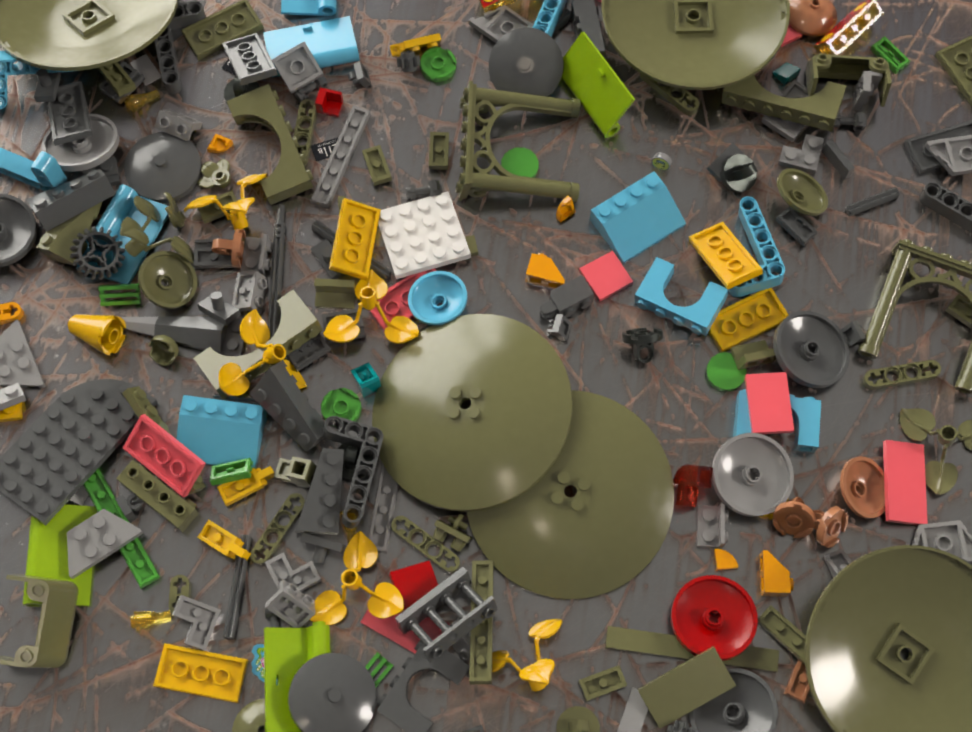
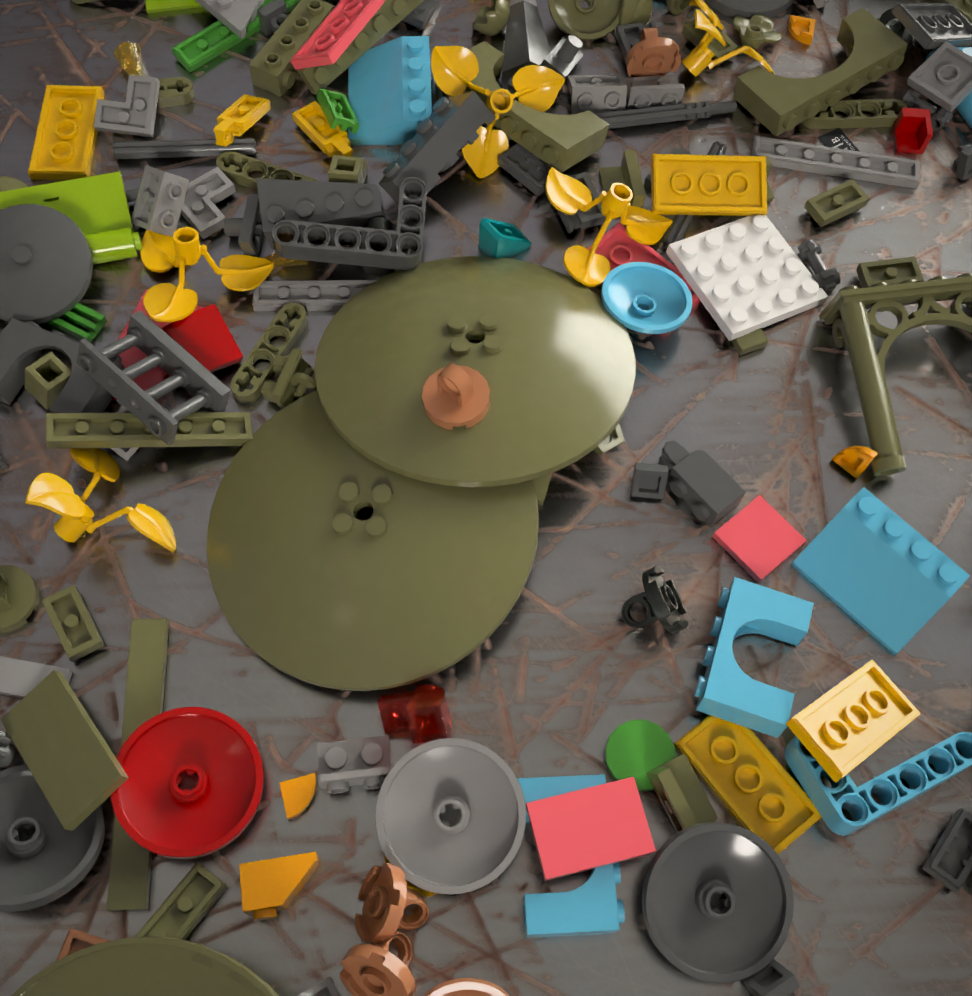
camera: 75 degrees right, 5 degrees down
bright green tile [321,388,362,428] -> none
bright green tile [501,147,539,178] -> none
light orange slope [525,253,565,289] -> none
none -> olive brick [25,352,71,410]
none -> nougat tile [422,363,490,430]

